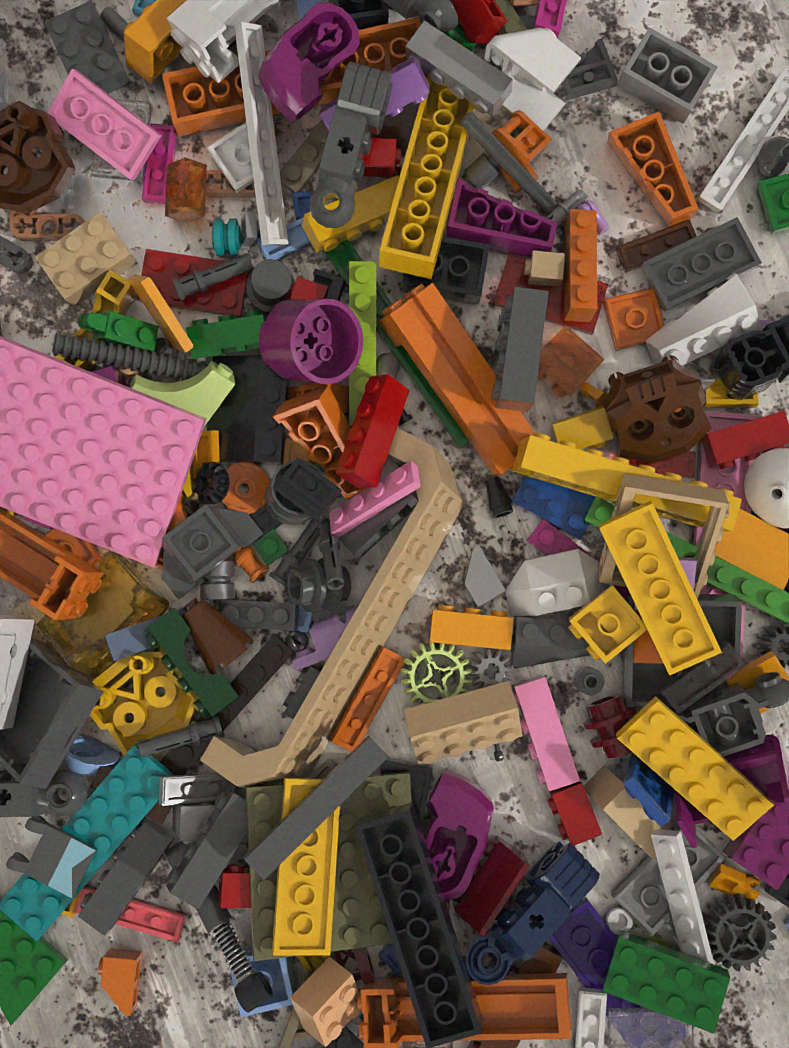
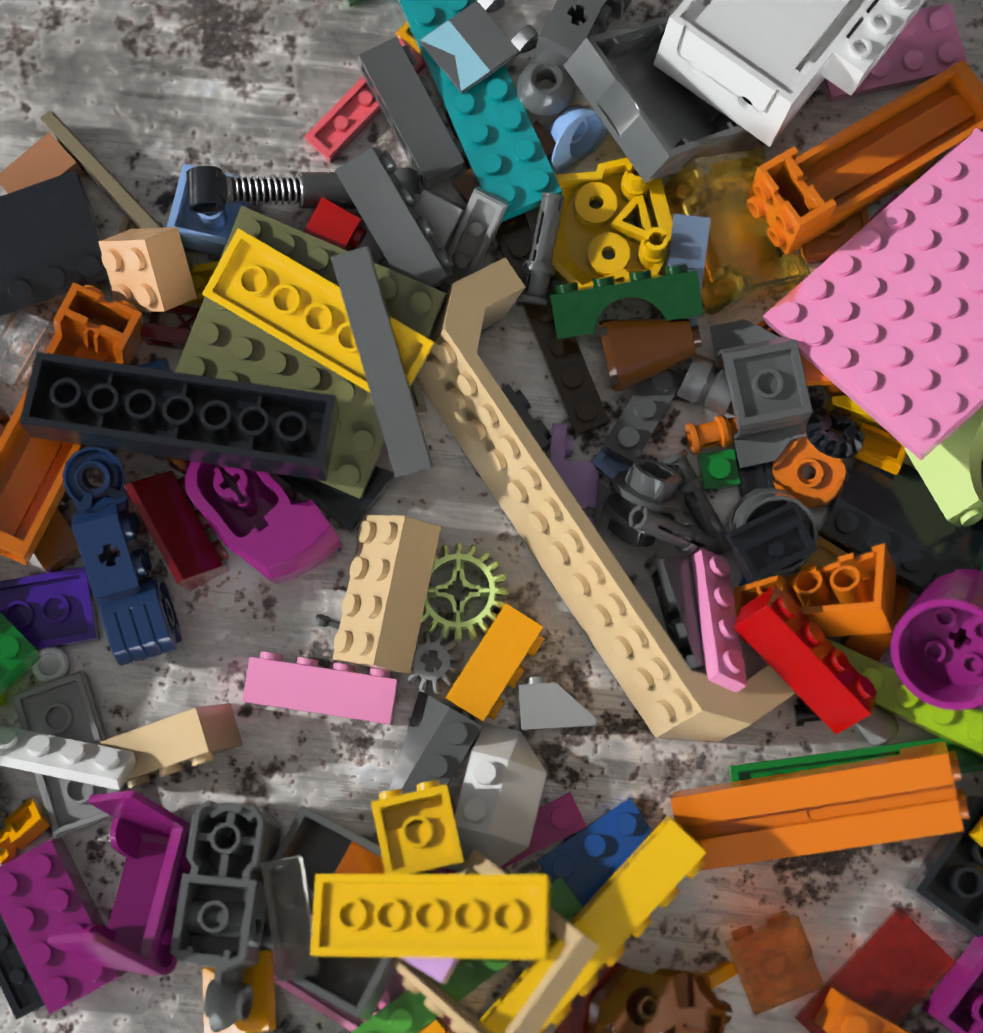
camera: 120 degrees right, 5 degrees down
orange slope [98,949,142,1016] -> none
flat silver hinge [287,631,309,651] -> none
orange plate [330,646,405,752] -> none
black cone [485,477,514,518] -> none
dark grey piece [491,287,549,412] -> none
tan brick [524,251,565,287] -> none
red brick [547,781,602,846] -> none
yellow brick [552,406,614,451] -> none
dark grey brick [573,667,605,695] -> none
dark red piece [583,694,636,758] -> none
yellow plate [616,696,774,841] -> none
blue plate [624,752,674,827] -> none

